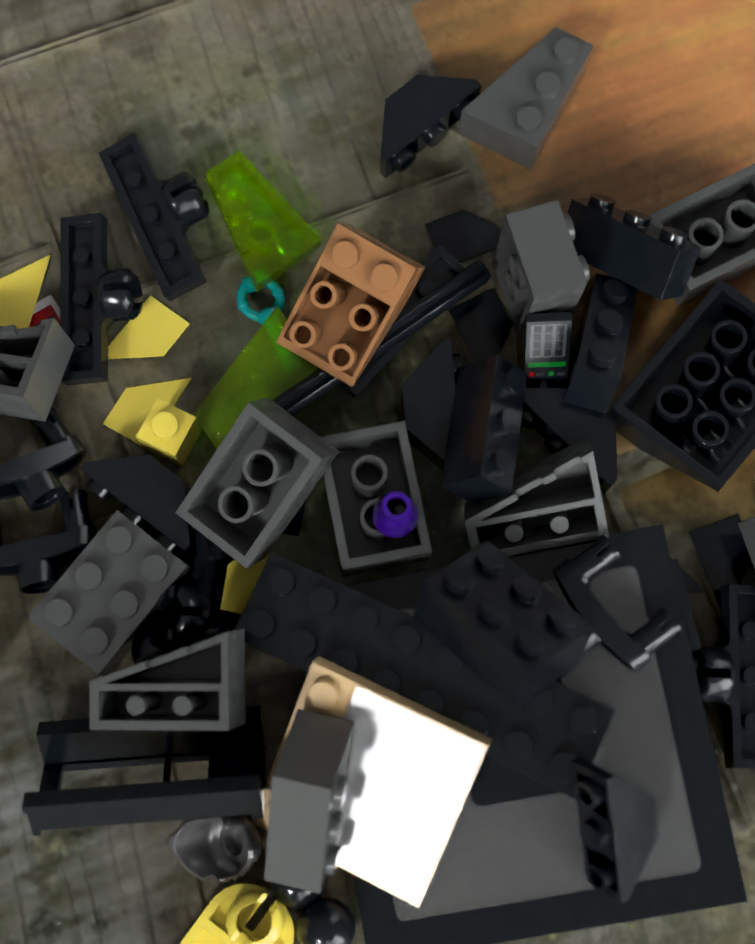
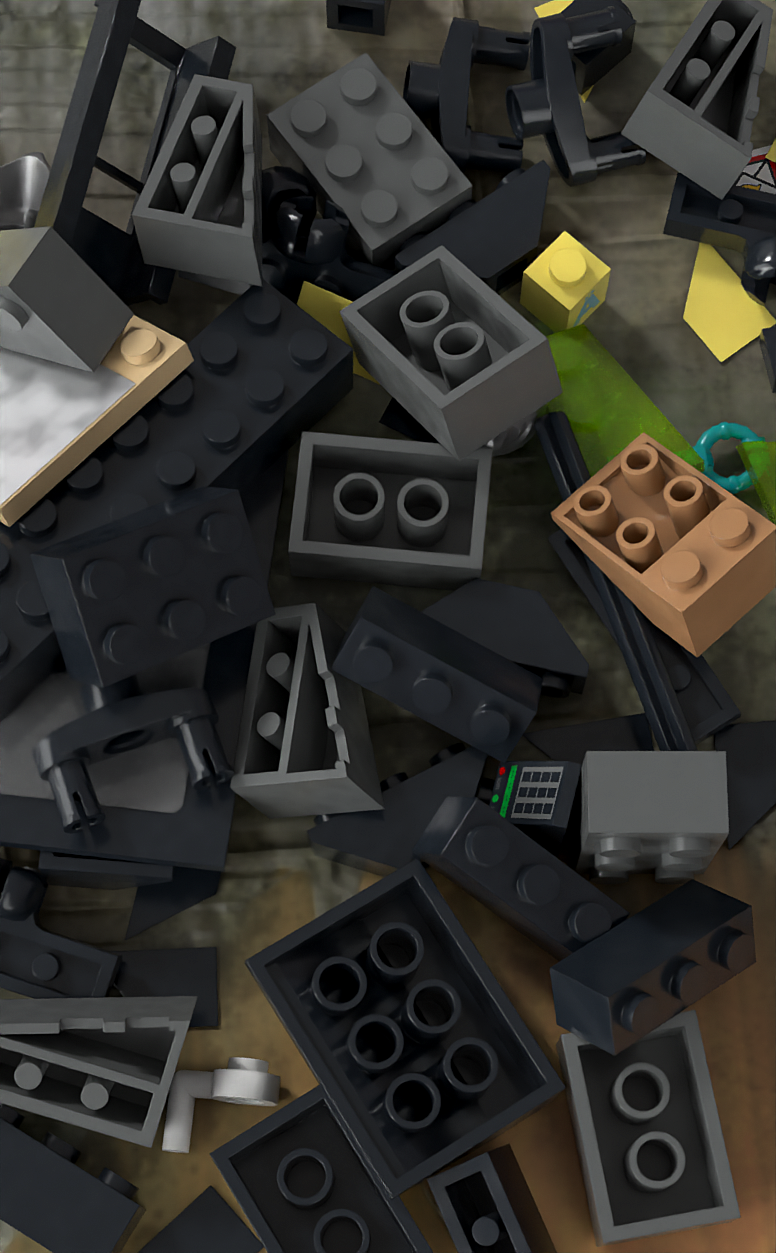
camera: 110 degrees right, 5 degrees down
light yellow sticker [103,378,192,447] -> none
dark purple cone [372,491,418,538] -> none

